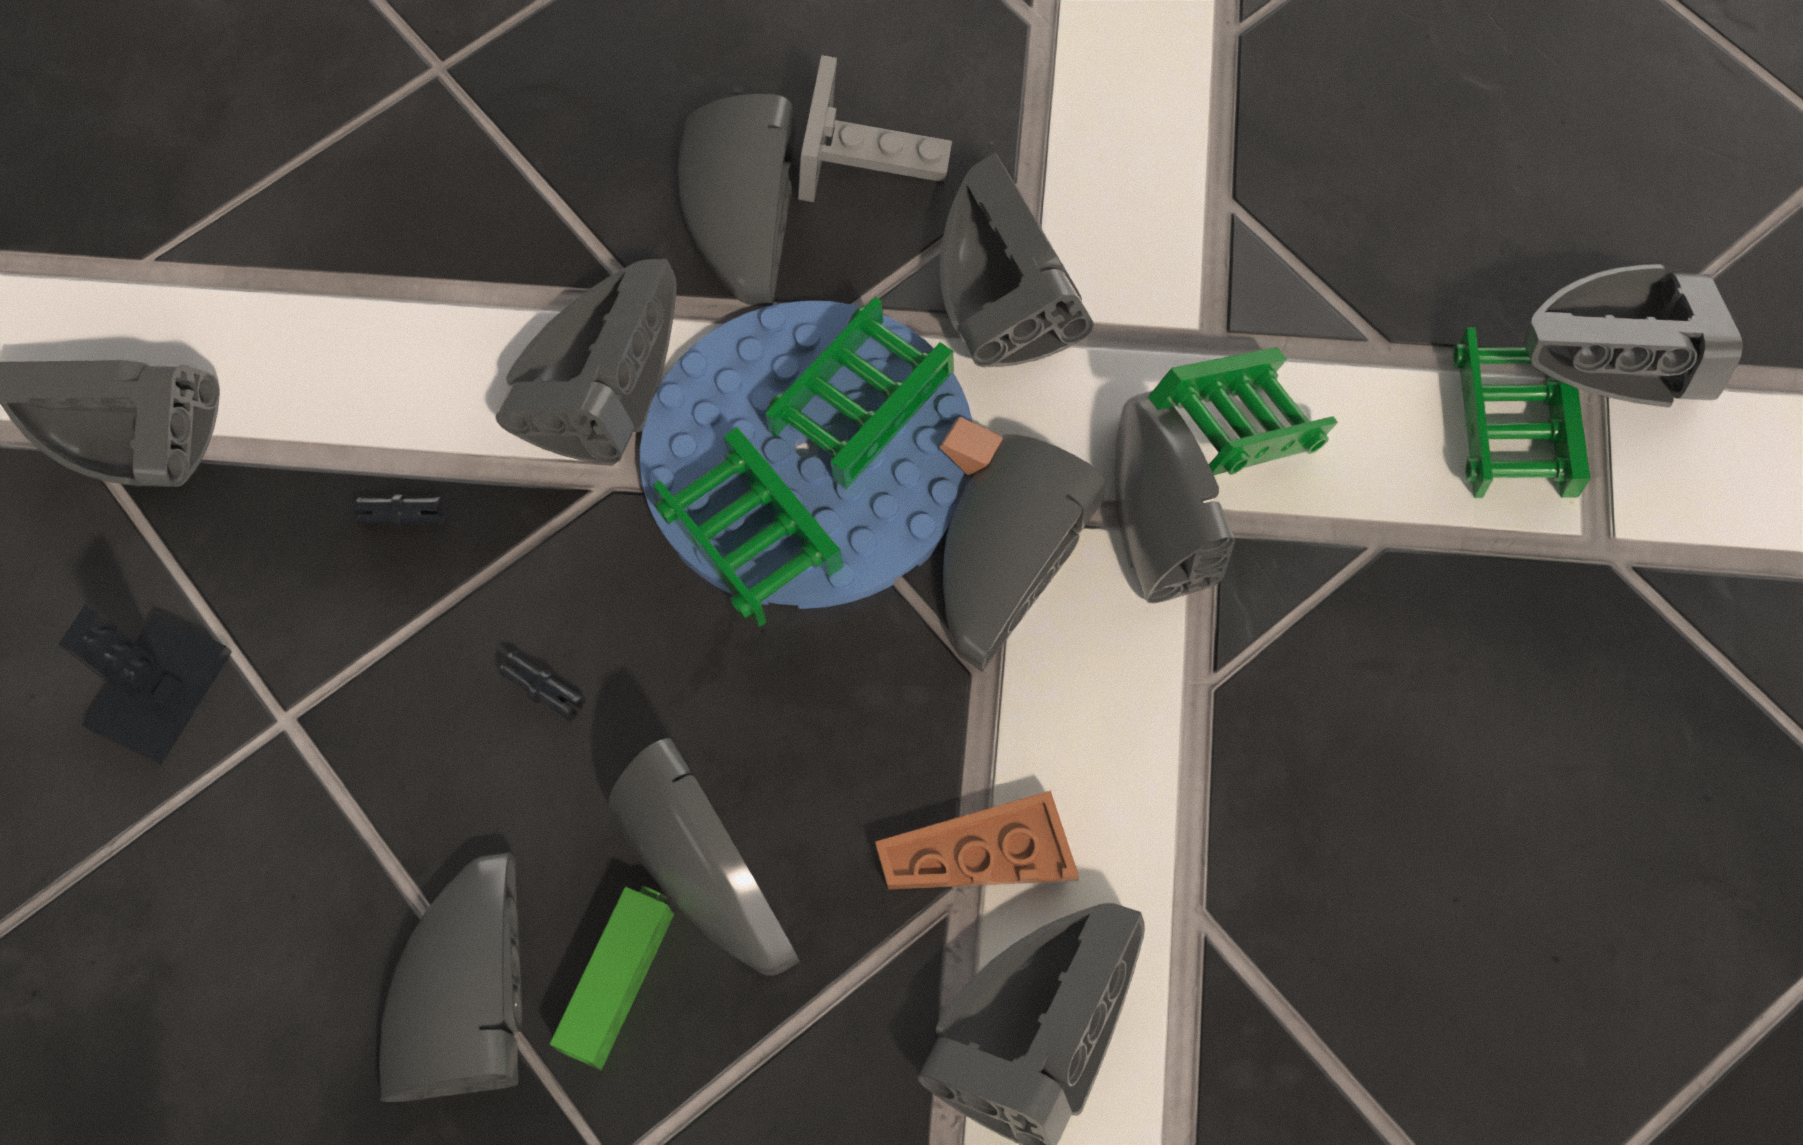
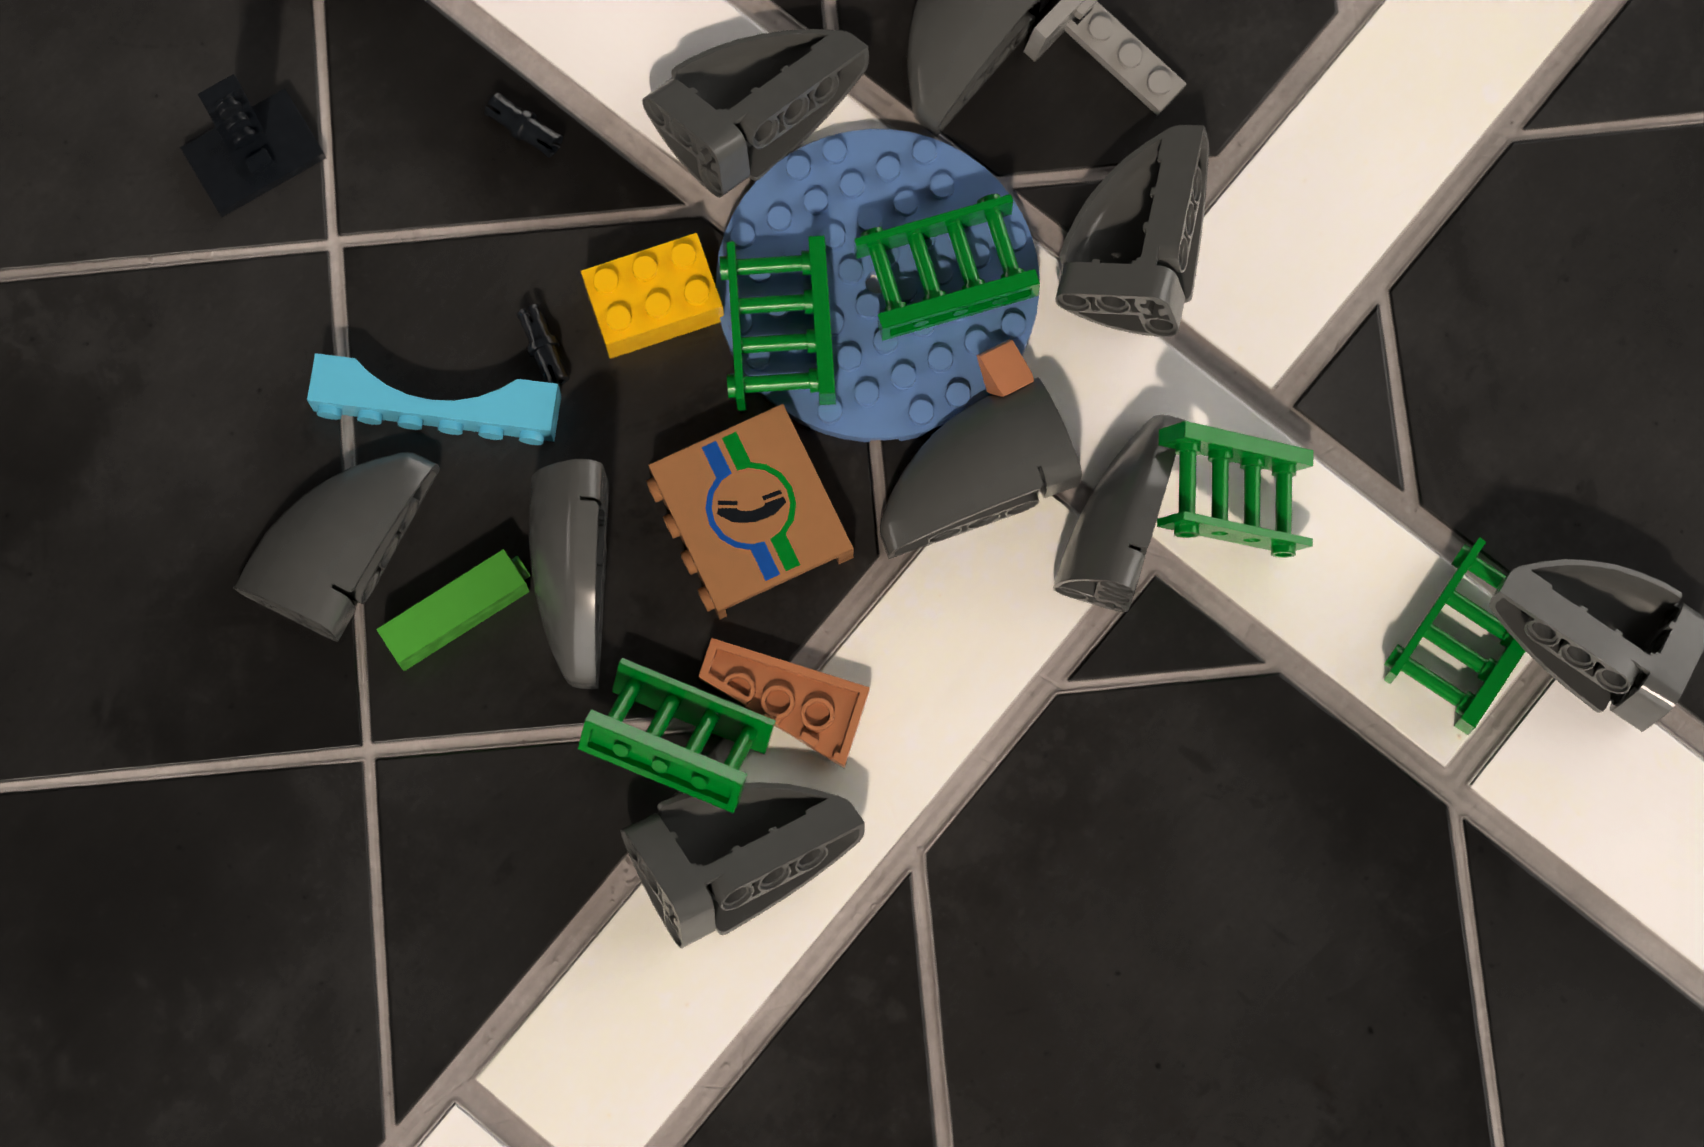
camera: 30 degrees right, 10 degrees up
none -> medium azure arch [307,353,562,445]
none -> green fence [578,658,776,813]
none -> yellow brick [581,233,724,359]
none -> medium nougat panel [646,404,854,620]

